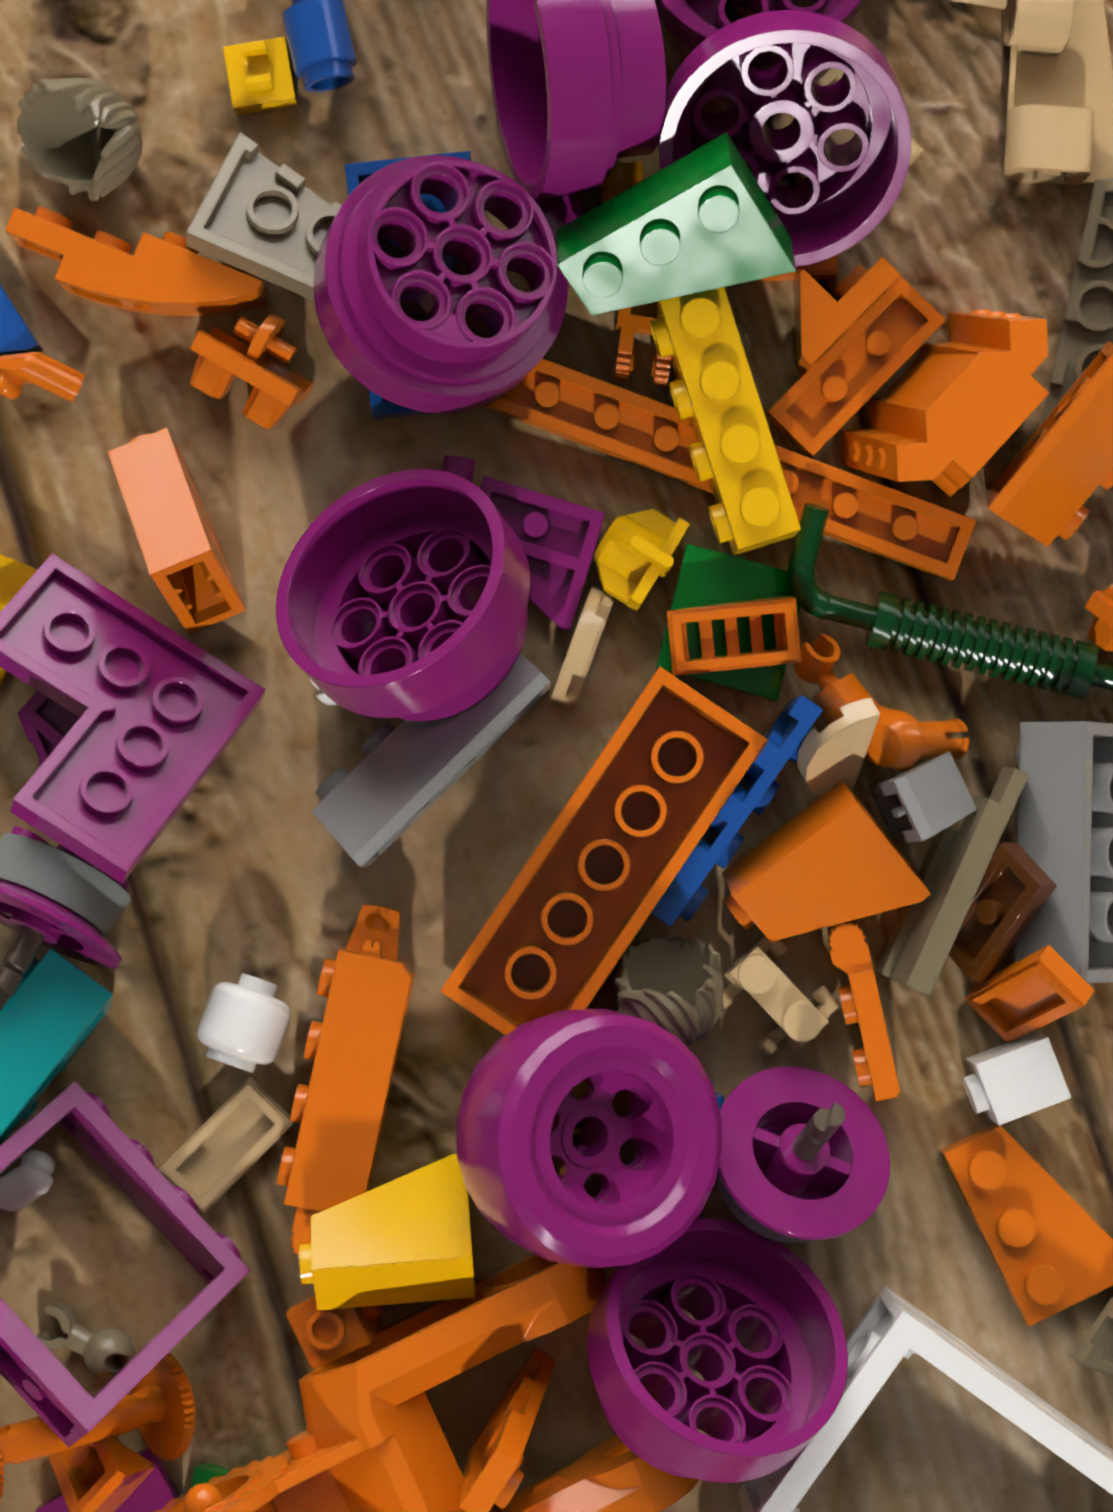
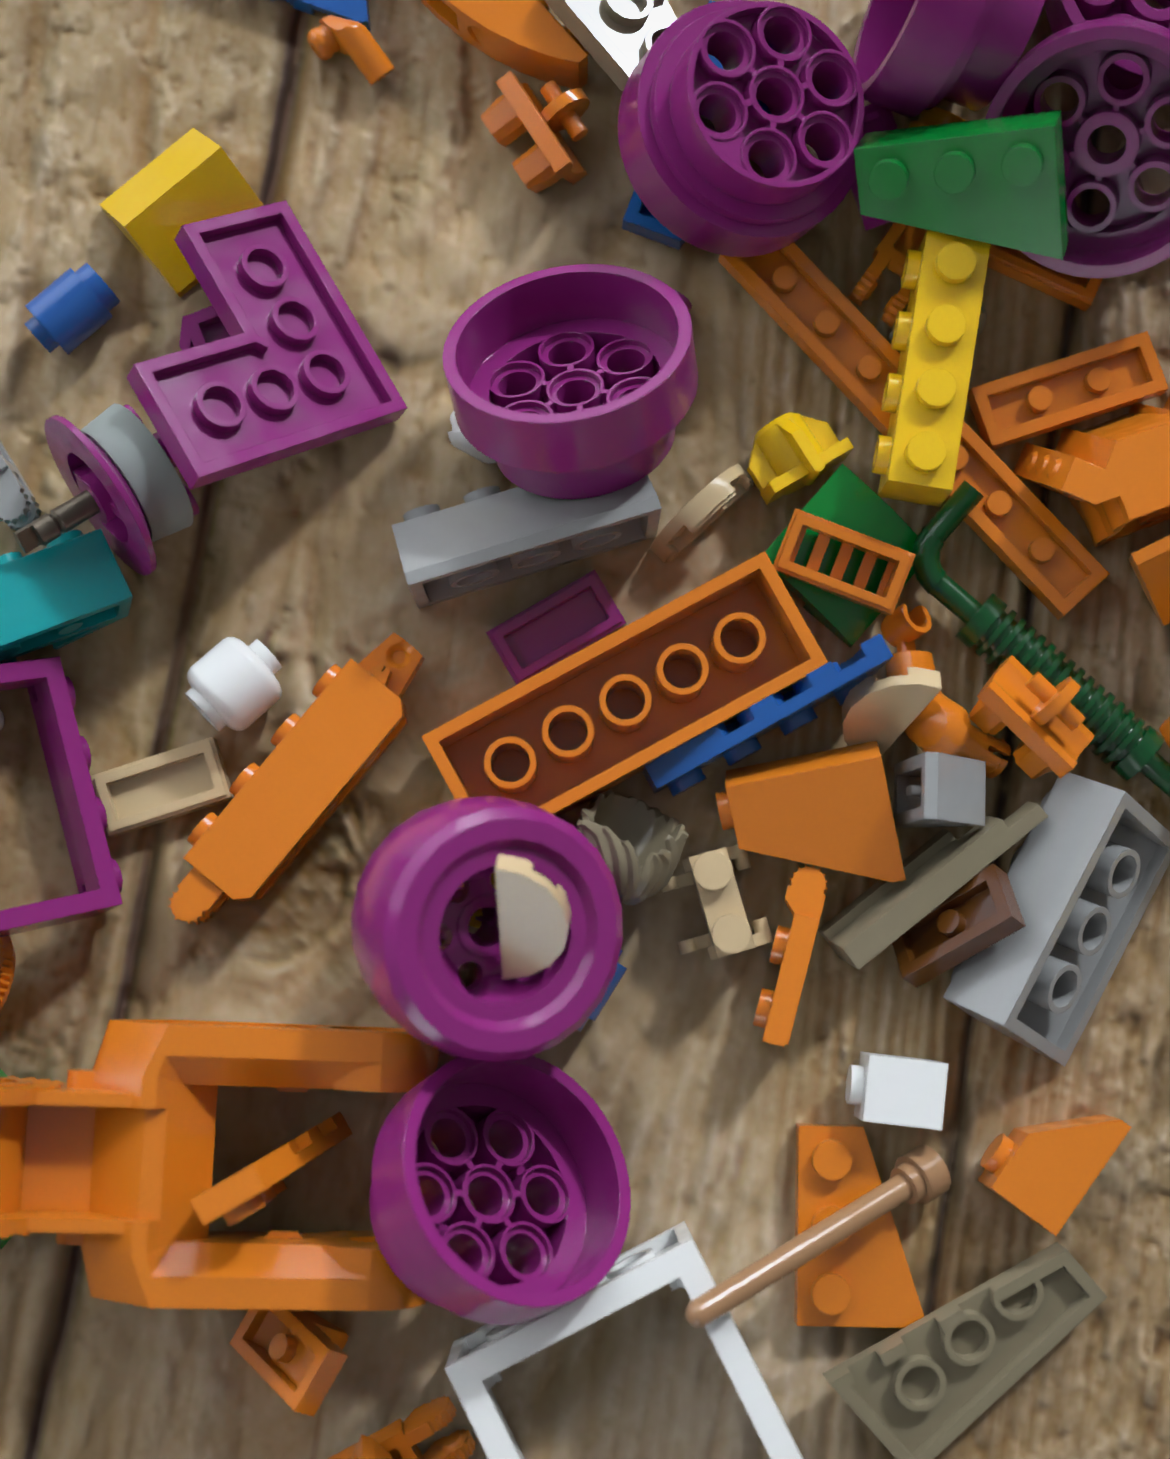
camera: 30 degrees right, 5 degrees down
orange slope [108,428,247,635] -> none
orange bracket [286,1295,385,1368] -> none
yellow slope [299,1154,476,1311] -> none
magenta wing [480,476,606,632] -> none
magenta piece [716,1066,890,1243] -> none
orange slope [793,257,901,376] -> none
orange tile [965,944,1095,1043] -> none
none -> magenta tile [486,569,626,685]
none -> tan tile [495,853,572,979]
none -> medium nougat piece [685,1145,951,1328]
none -> orange hips [969,655,1095,779]

